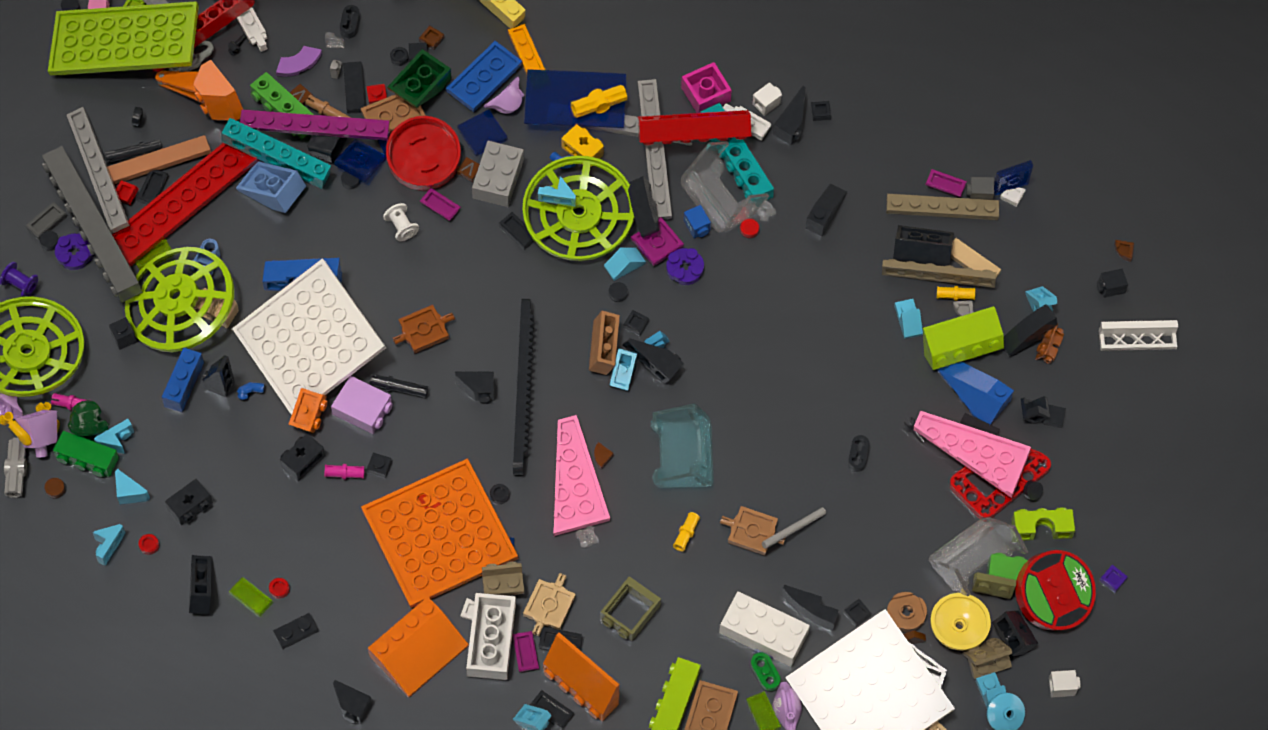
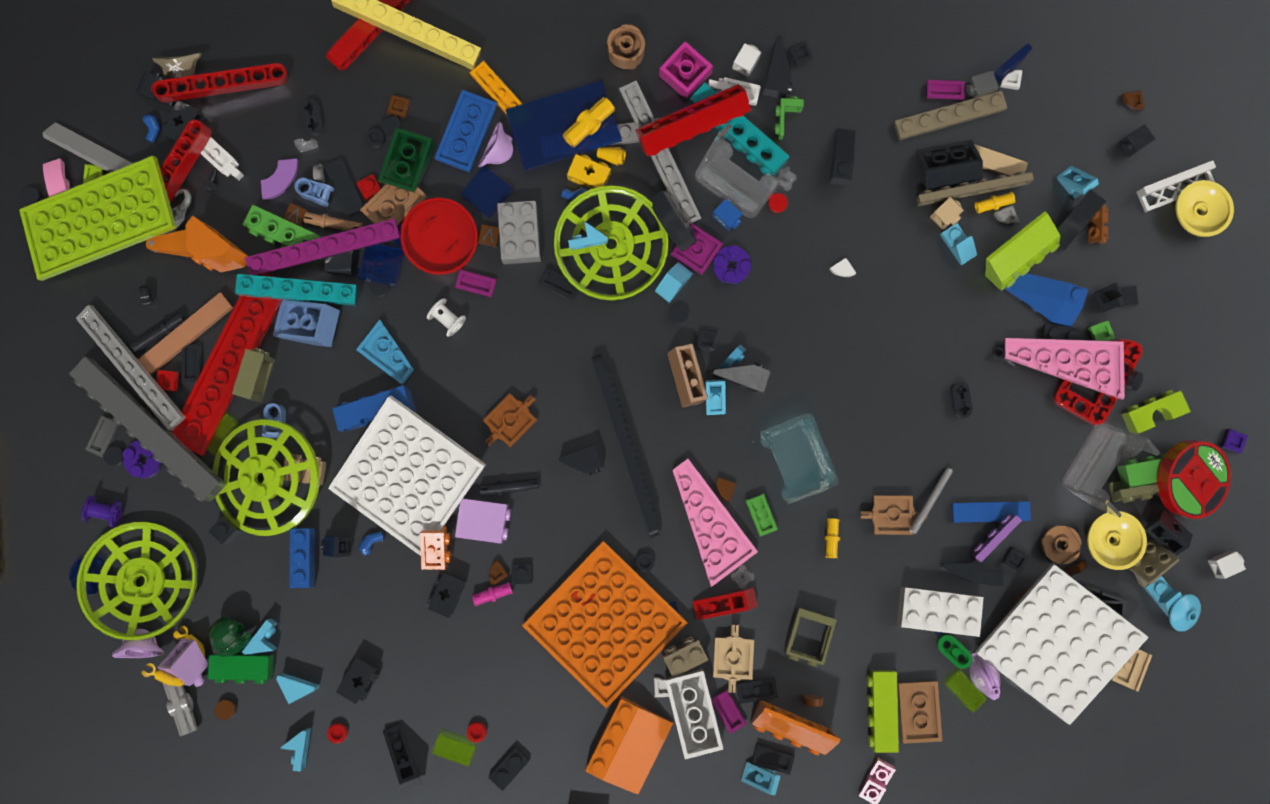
camera: 20 degrees left, 20 degrees up
dark pink pin [51,393,85,411] -> none
none -> olive window [232,347,275,403]
none -> medium blue piece [294,178,334,207]
none -> dark azure wing [356,320,414,385]
none -> reddish brown tile [489,559,509,587]
none -> yellow cone [597,147,626,166]
none -> medium nougat brick [607,24,645,69]
none -> red slope [692,587,758,620]
none -> bright green plate [745,494,778,537]
none -> bright green bracket [775,96,804,140]
none -> dark orange tile [803,694,823,707]
none -> white tile [829,258,856,277]
none -> tan brick [930,197,964,230]
none -> blue tile [951,502,1031,523]
none -> medium lavender plate [972,513,1022,562]
none -> bright green plate [1088,321,1115,341]
none -> light yellow dish [1175,180,1234,237]

